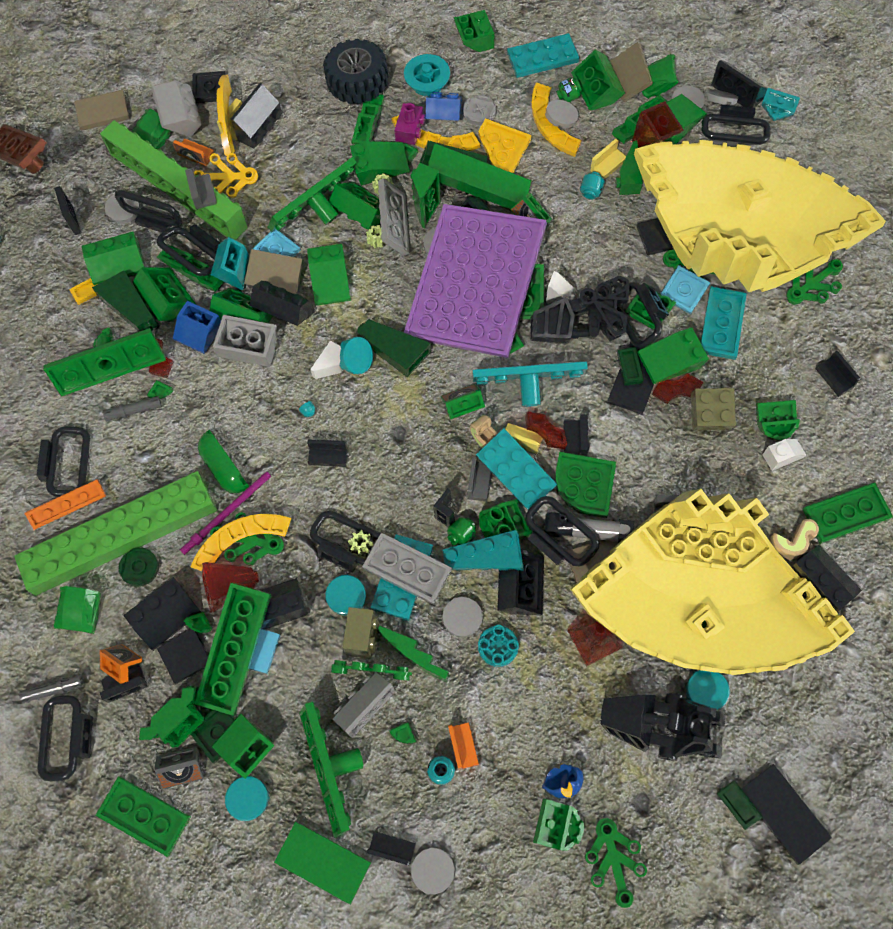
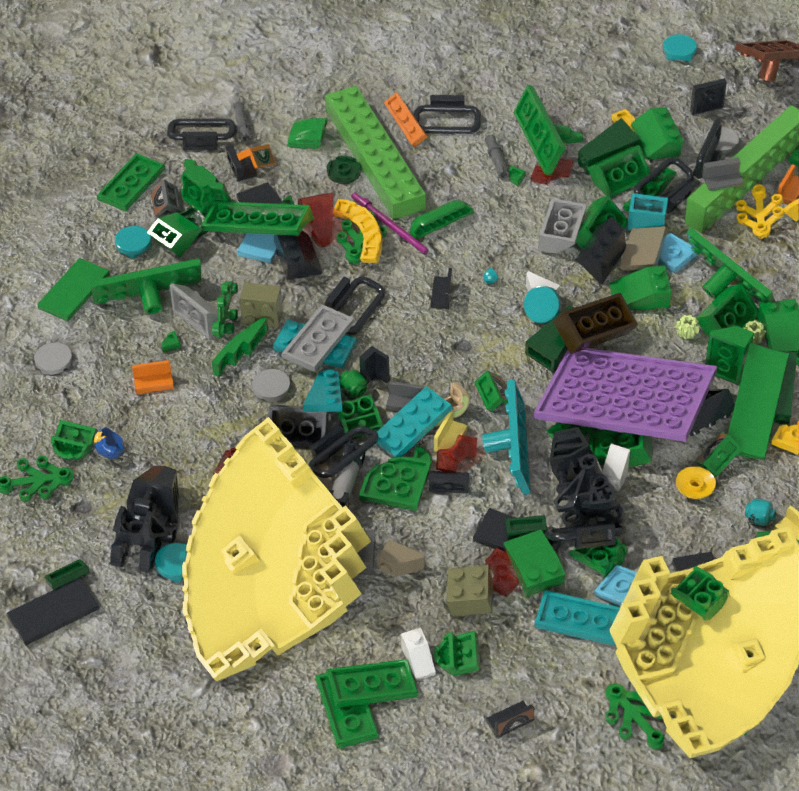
camera: 90 degrees right, 20 degrees down
black slope [123,577,201,651] -> none
blue slope [173,301,221,354] -> none
teal tile [325,575,366,616] -> none
yellowish green gear [348,530,373,556] -> none
black panel [366,831,416,866] -> none
light grey plate [378,178,410,255] -> none
teal head [427,756,455,786] -> none
teal tile [478,625,519,667] -> none
tan animal [769,519,819,560] -> none
black slope [791,545,862,612] -> none
none -> green tile [325,659,418,708]
none -> dark tan slope [378,540,425,577]
none -> green tile [413,446,432,466]
none -> dark brown brick [553,292,638,354]
none -> green slope [671,566,729,621]
none -> yellow dish [676,467,716,499]

